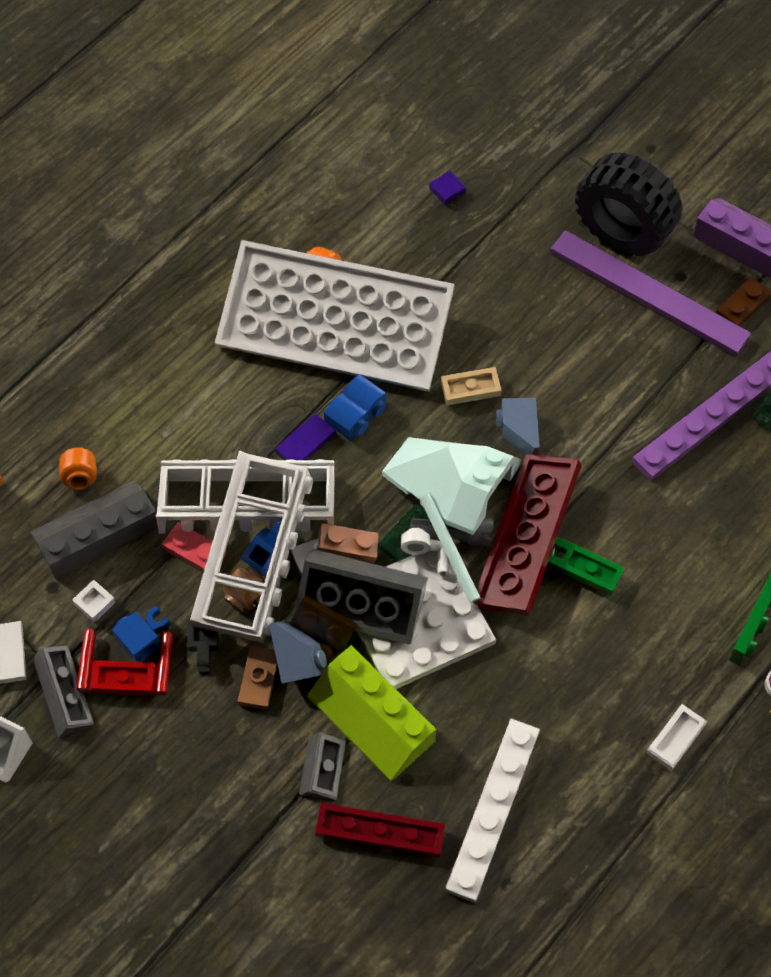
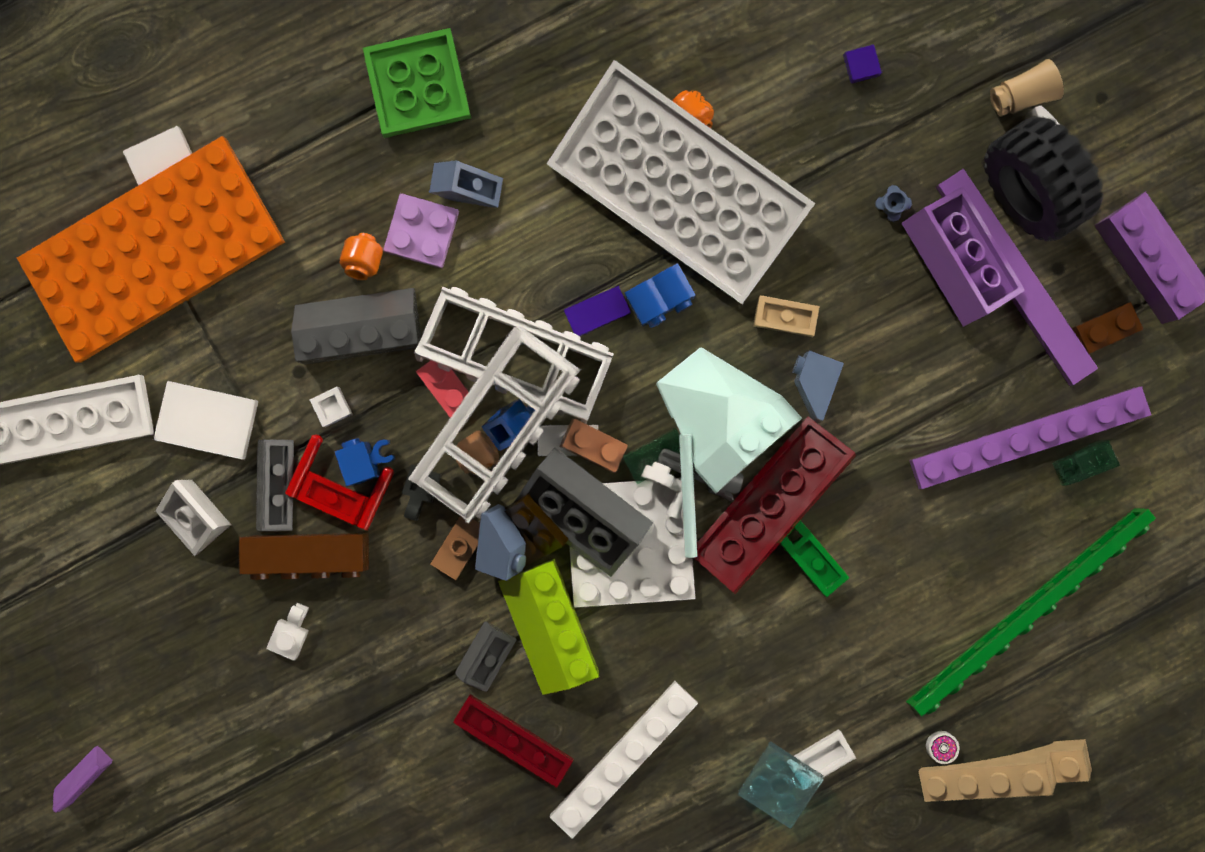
camera: 20 degrees right, 25 degrees up
none -> reddish brown brick [239,533,369,580]
none -> white plate [266,603,309,660]
none -> bright green plate [363,28,471,138]
none -> lavender plate [383,193,459,269]
none -> sand blue slope [429,160,503,208]
none -> clear light blue plate [738,741,824,829]
none -> sand blue plate [875,185,912,222]
none -> medium lavender slope [902,187,1025,327]
none -> tan plant [990,59,1064,117]

